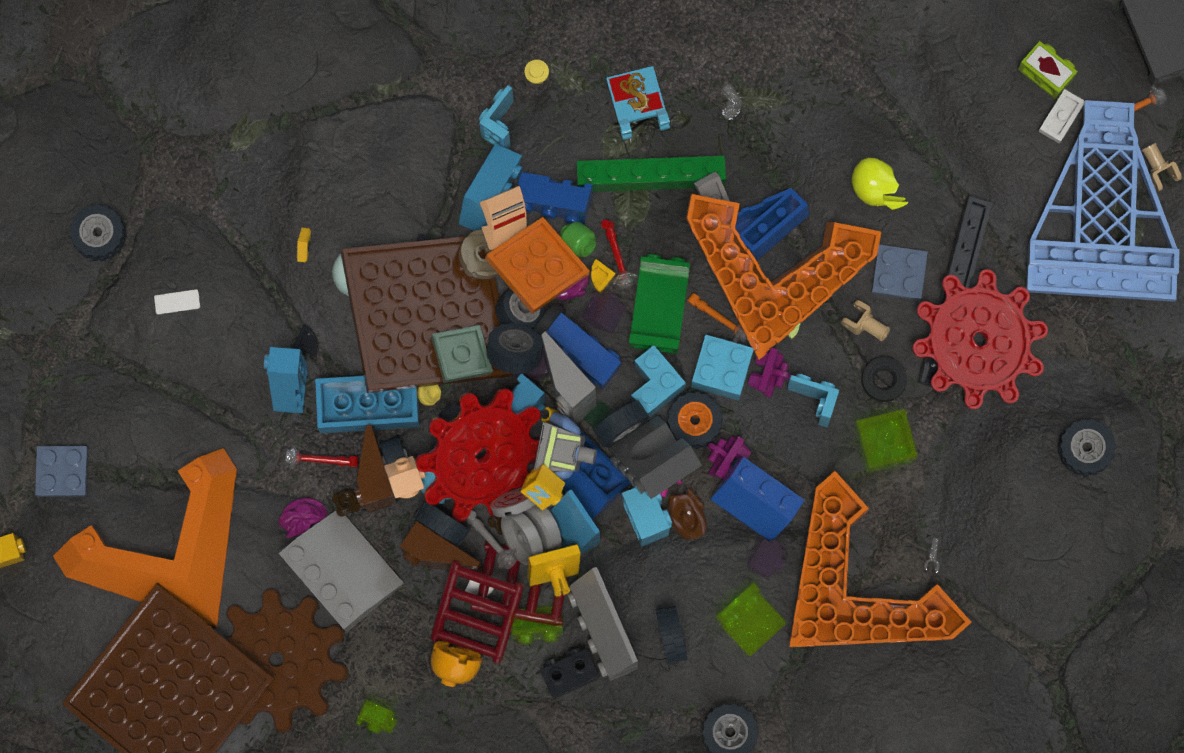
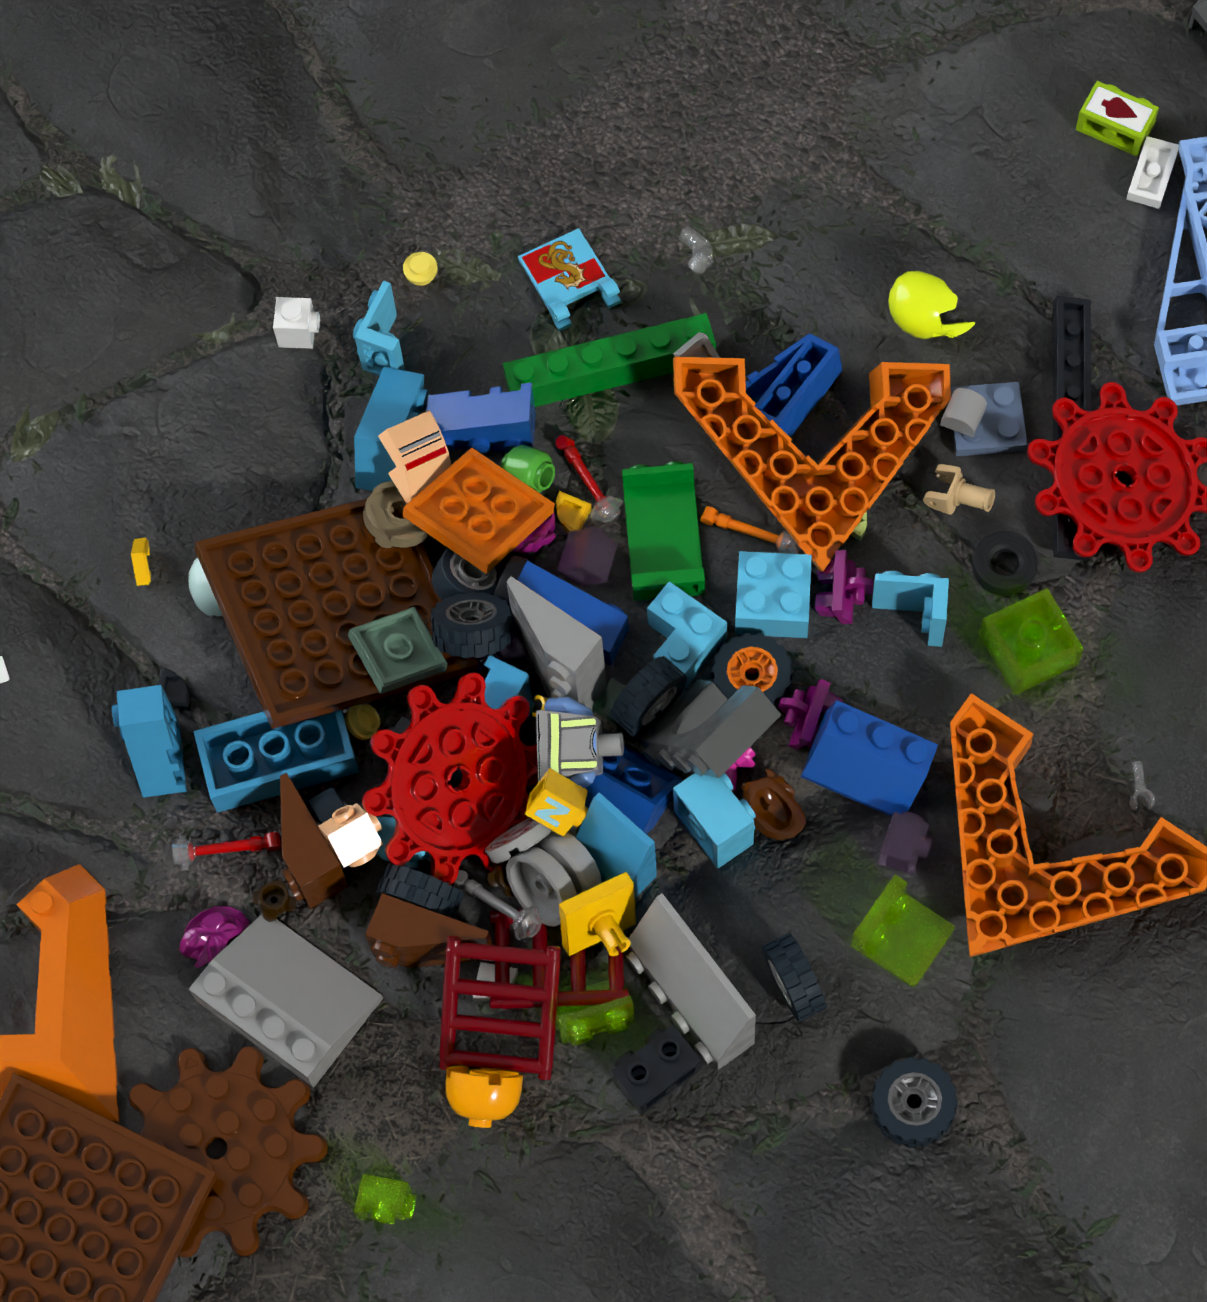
camera: 10 degrees left, 10 degrees down
none -> white brick [273,297,320,349]
none -> light grey brick [940,388,987,437]

